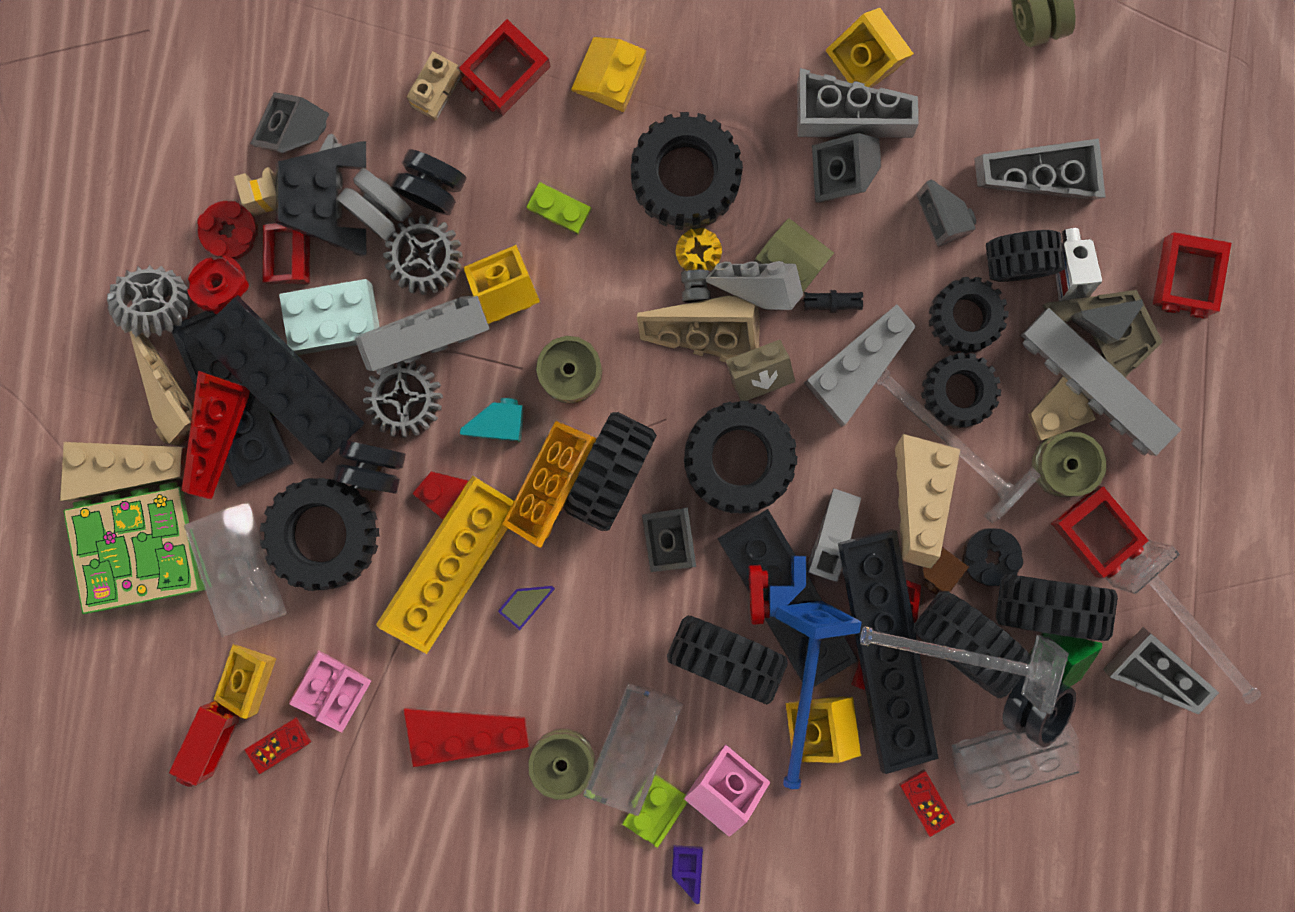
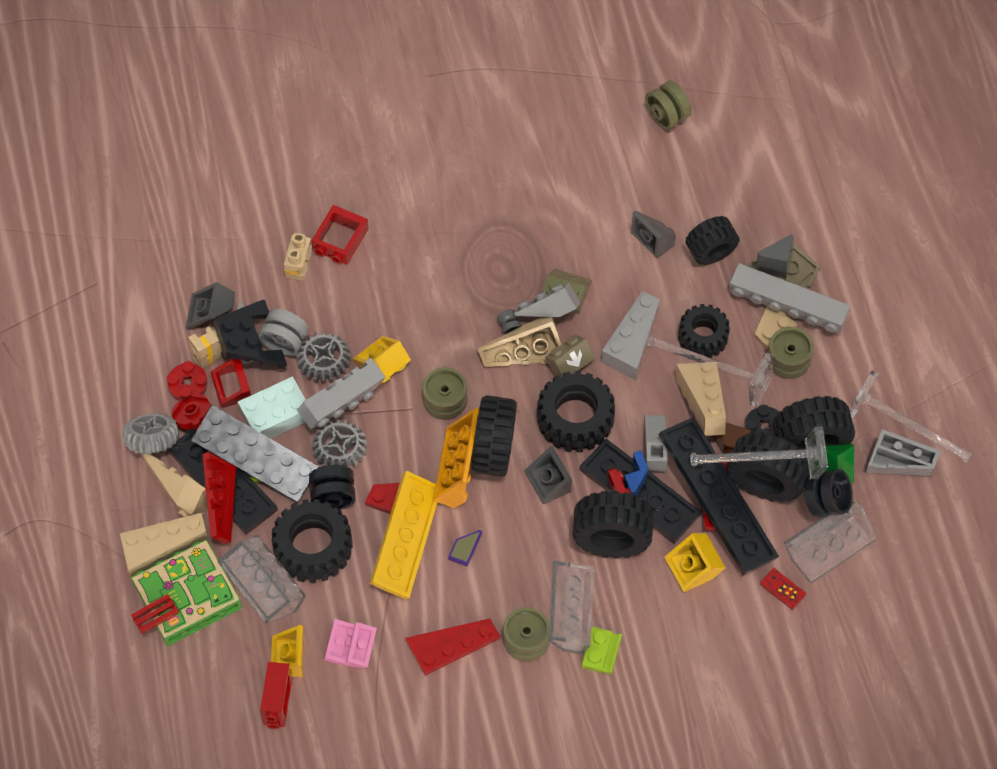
camera: 20 degrees left, 25 degrees down
red tile [244,717,311,775] -> none
black wheel [391,149,467,216] -> none
teal slope [460,398,525,442] -> none
lime plate [526,182,592,235] -> none
yellow slope [571,37,646,112] -> none
black tyre [631,112,743,230] -> none
dark purple tile [672,845,703,904] -> none
yellow gear [676,228,722,271] -> none
bright pink slope [684,745,771,837] -> none
blue tile [775,601,862,789] -> none
light grey wedge [797,68,919,138] -> none
black pin [803,290,863,313] -> none
dark grey slope [812,133,881,203] -> none
yellow slope [825,8,914,88] -> none
black tyre [929,277,1009,354] -> none
light grey wedge [974,139,1106,200] -> none
red window [1051,486,1149,579] -> none
white torso [1056,228,1102,301] -> none
red window [1152,232,1232,319] -> none
none -> red tile [131,594,179,634]

